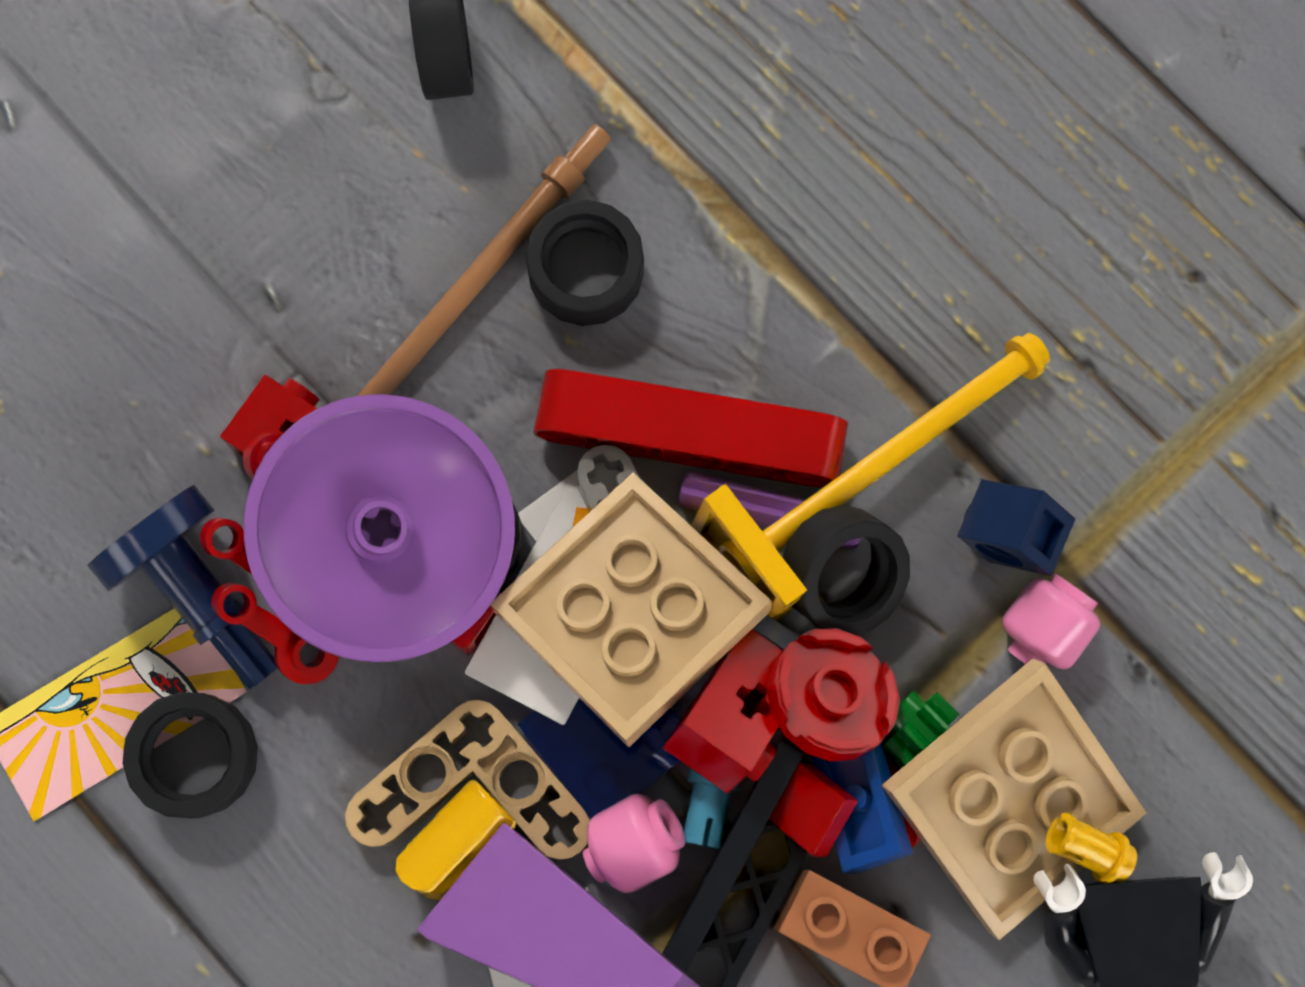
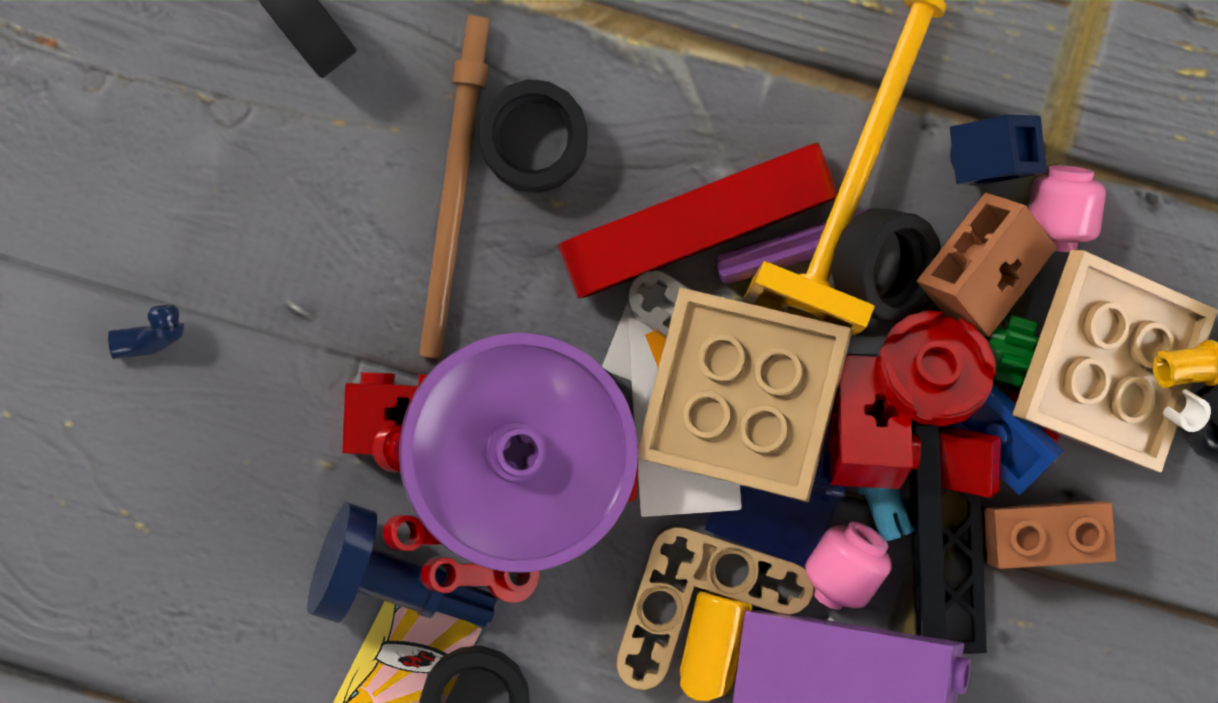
camera: 30 degrees left, 10 degrees up
none -> dark blue arm [108,304,184,359]
none -> nougat brick [917,192,1057,337]

